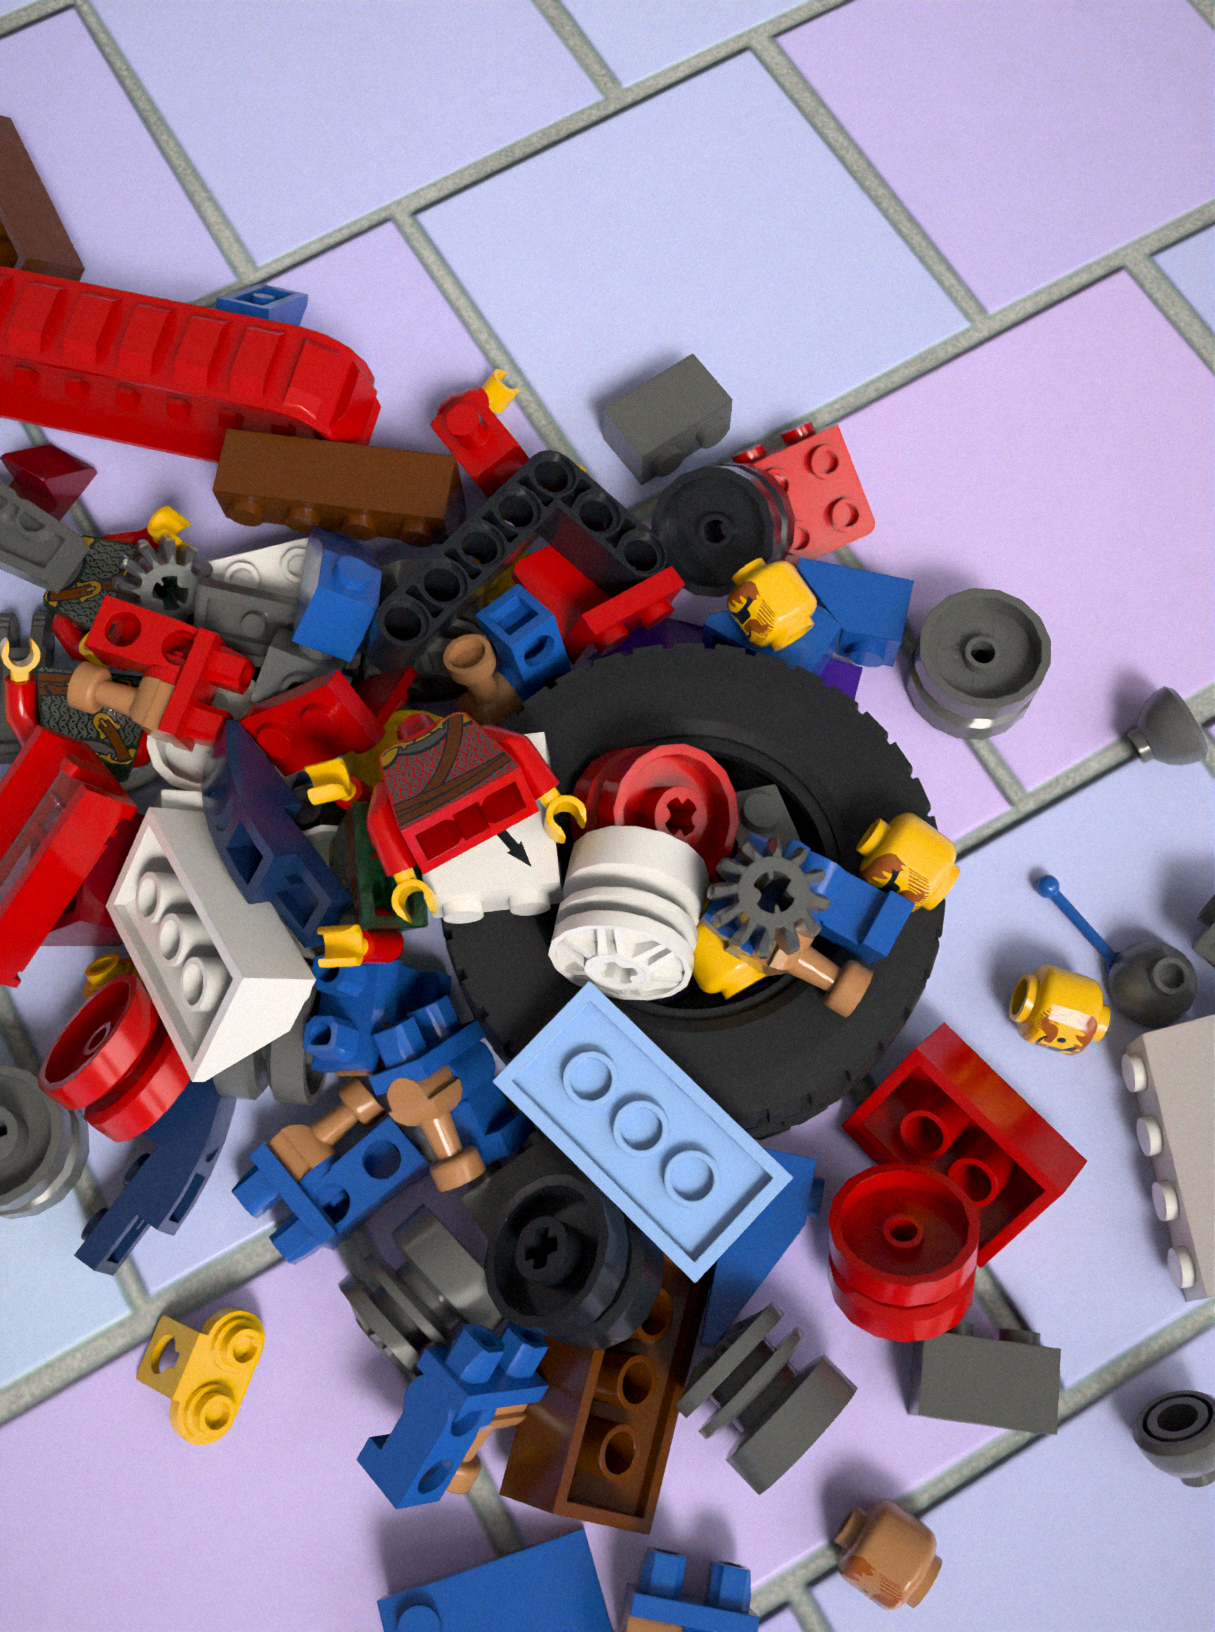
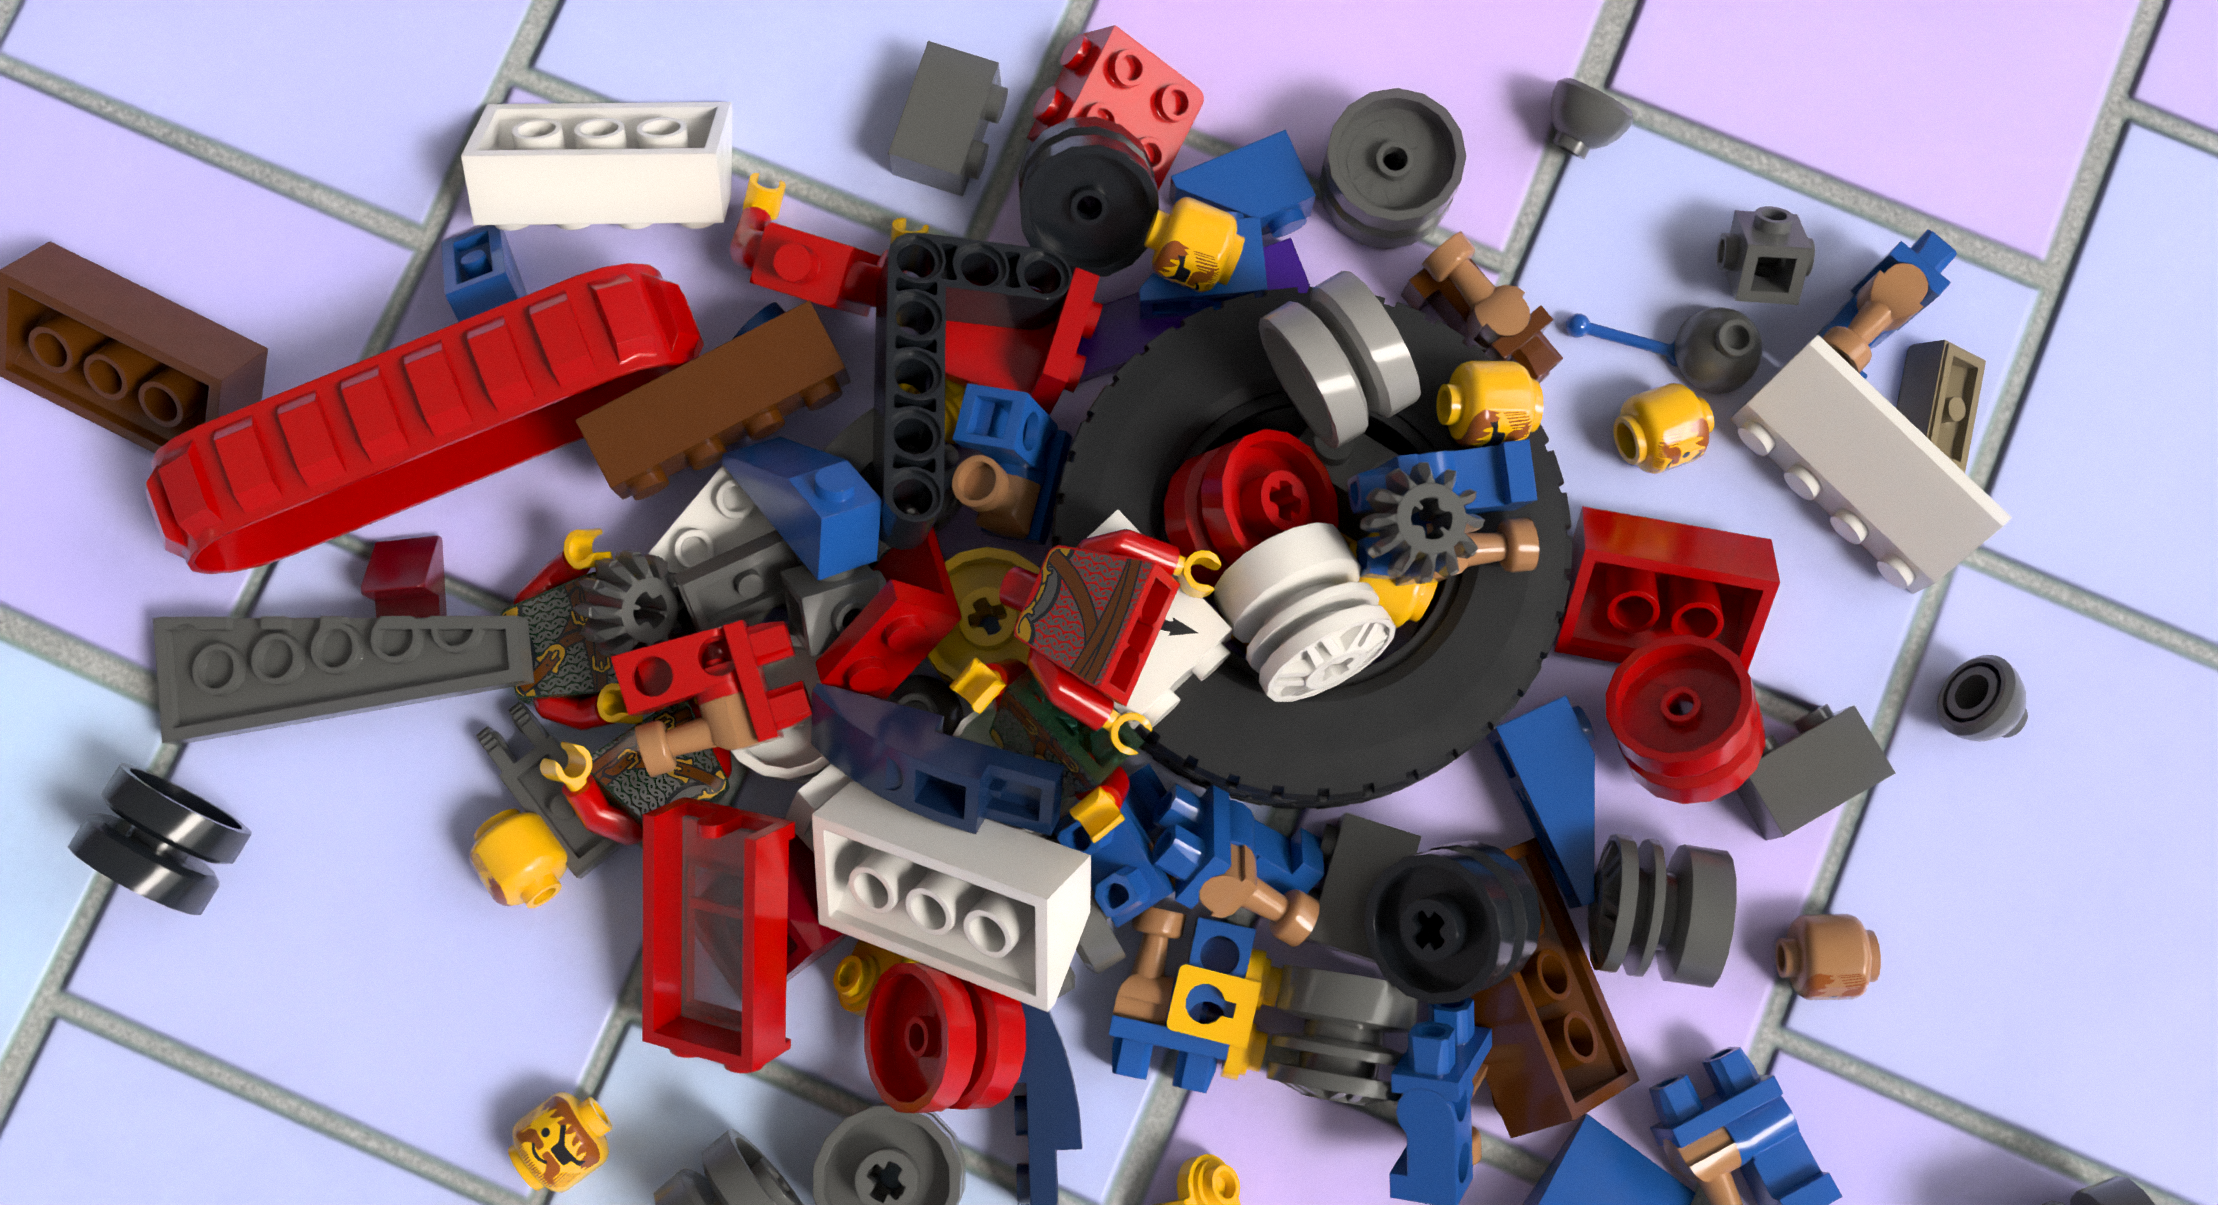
camera: 40 degrees left, 10 degrees up
light blue plate [492,981,793,1283] -> none
none -> white slope [461,102,733,231]
none -> yellow bracket [1166,948,1282,1081]
none -> light grey wheel [1258,271,1421,449]
none -> hips [1401,231,1563,384]

